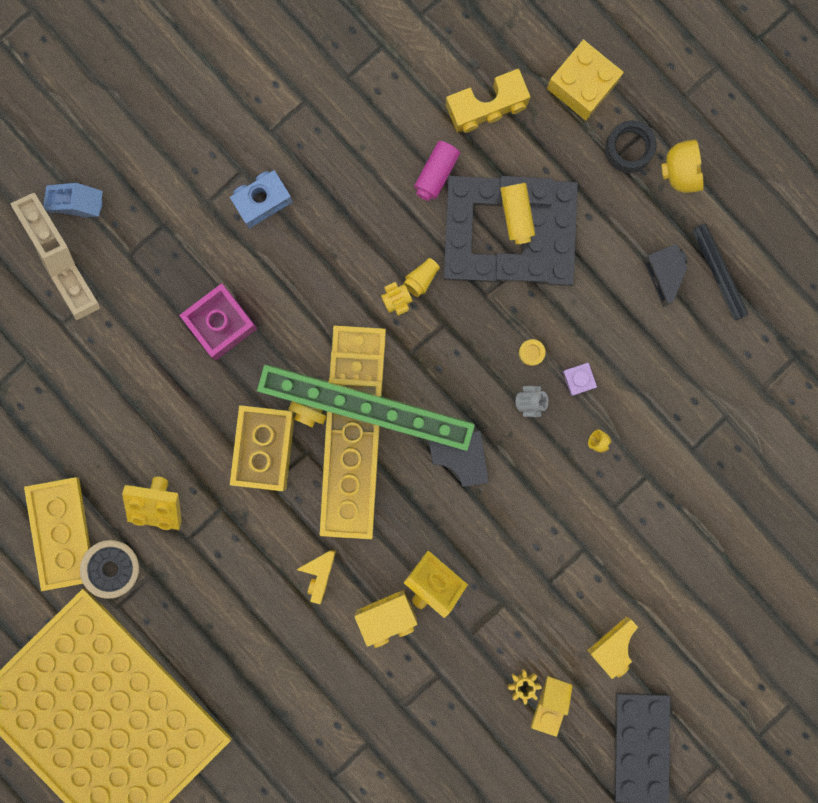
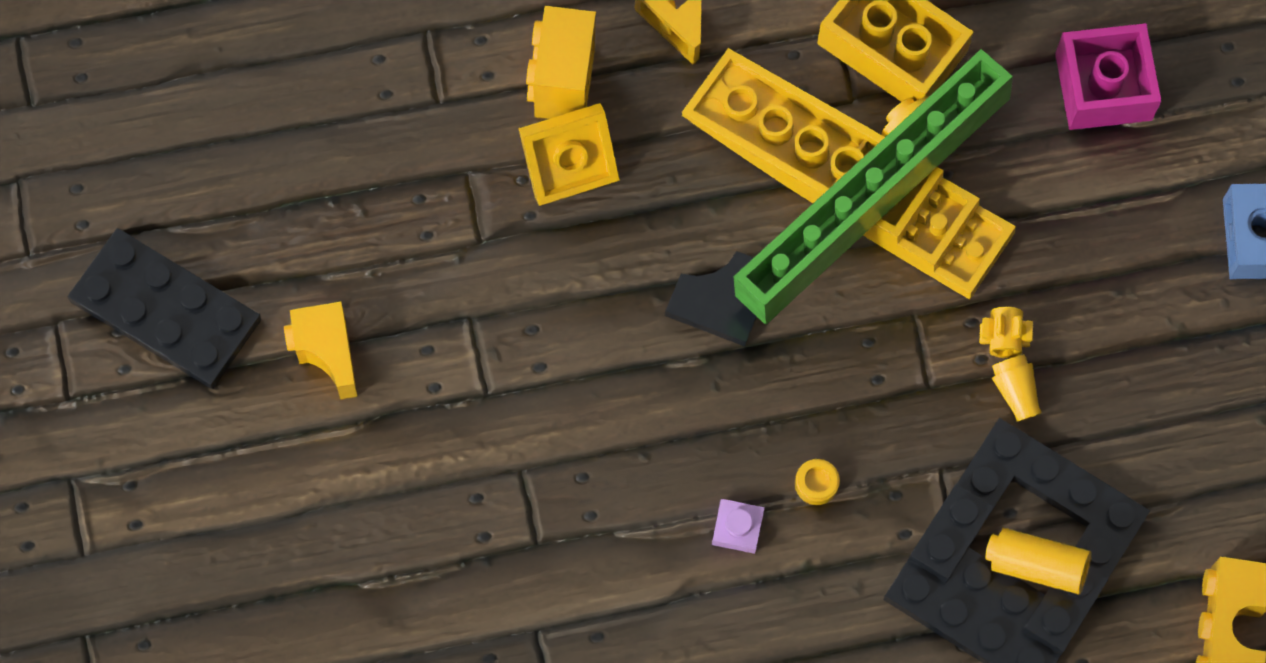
camera: 120 degrees right, 15 degrees down
dark pink brick [414,141,460,201] -> none
yellow gear [507,669,542,705] -> none
light grey gear [516,386,548,417] -> none
yellow slope [531,676,572,737] -> none
yellow hinge [588,430,611,453] -> none

